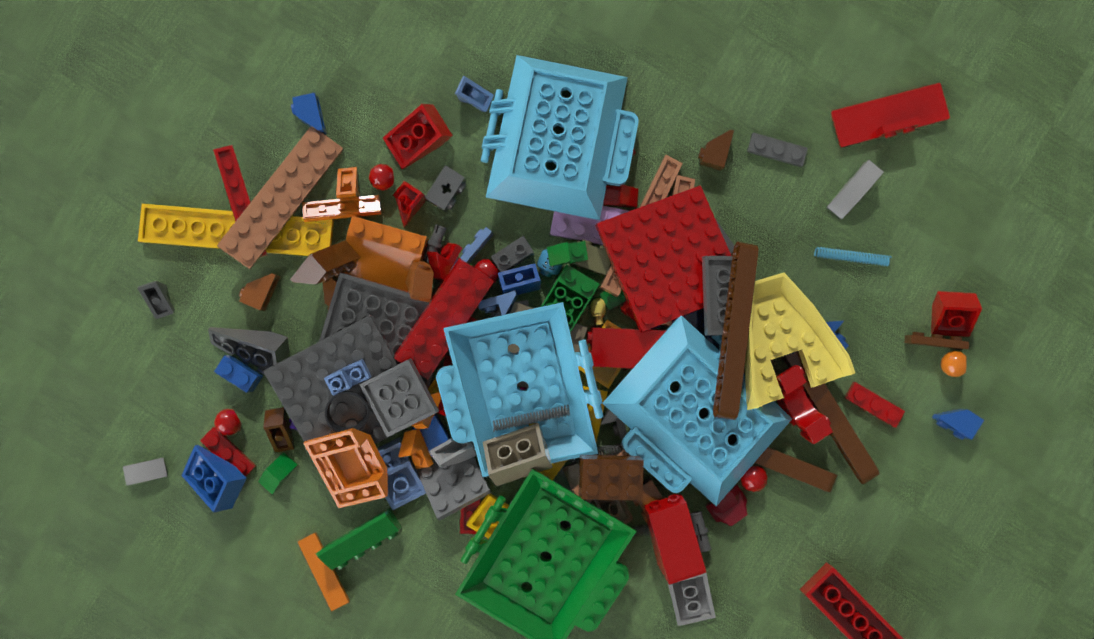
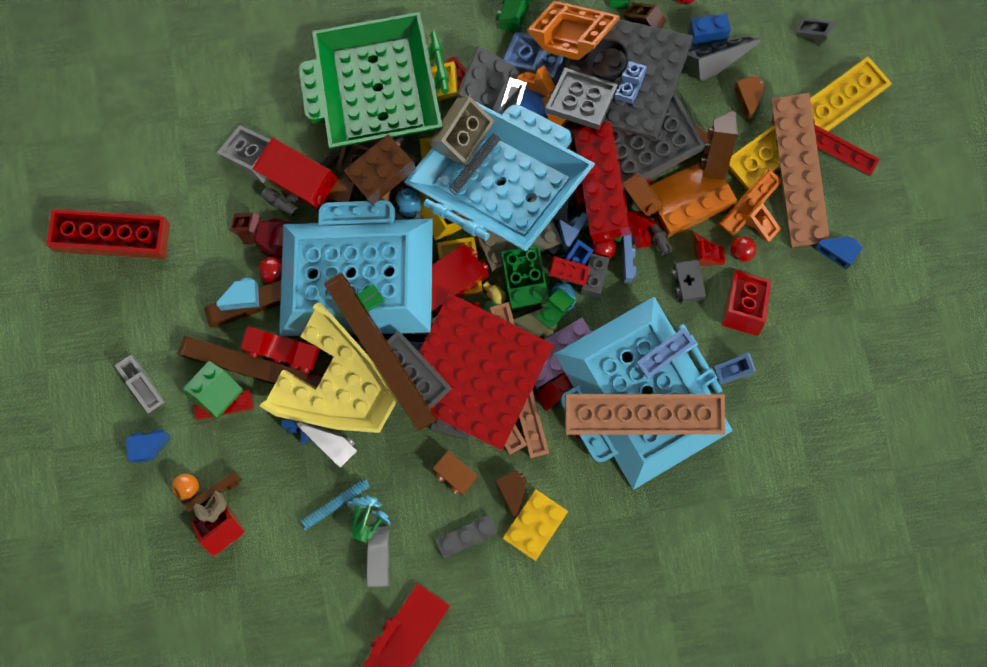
camera: 145 degrees right, 10 degrees down
none -> light grey slope [114,354,164,413]
none -> green slope [183,361,243,419]
none -> dark tan bracket [193,491,226,523]
none -> medium azure slope [217,278,259,310]
none -> dark red slope [230,213,261,245]
none -> slope [296,421,357,467]
none -> plant [347,495,391,543]
none -> green tile [357,284,385,312]
none -> dark azure head [396,188,422,217]
none -> dark orange brick [433,451,478,496]
none -> yellow plate [503,489,568,561]
none -> red plate [548,256,590,286]
none -> nougat plate [565,394,725,435]
none -> medium blue plate [635,328,696,379]

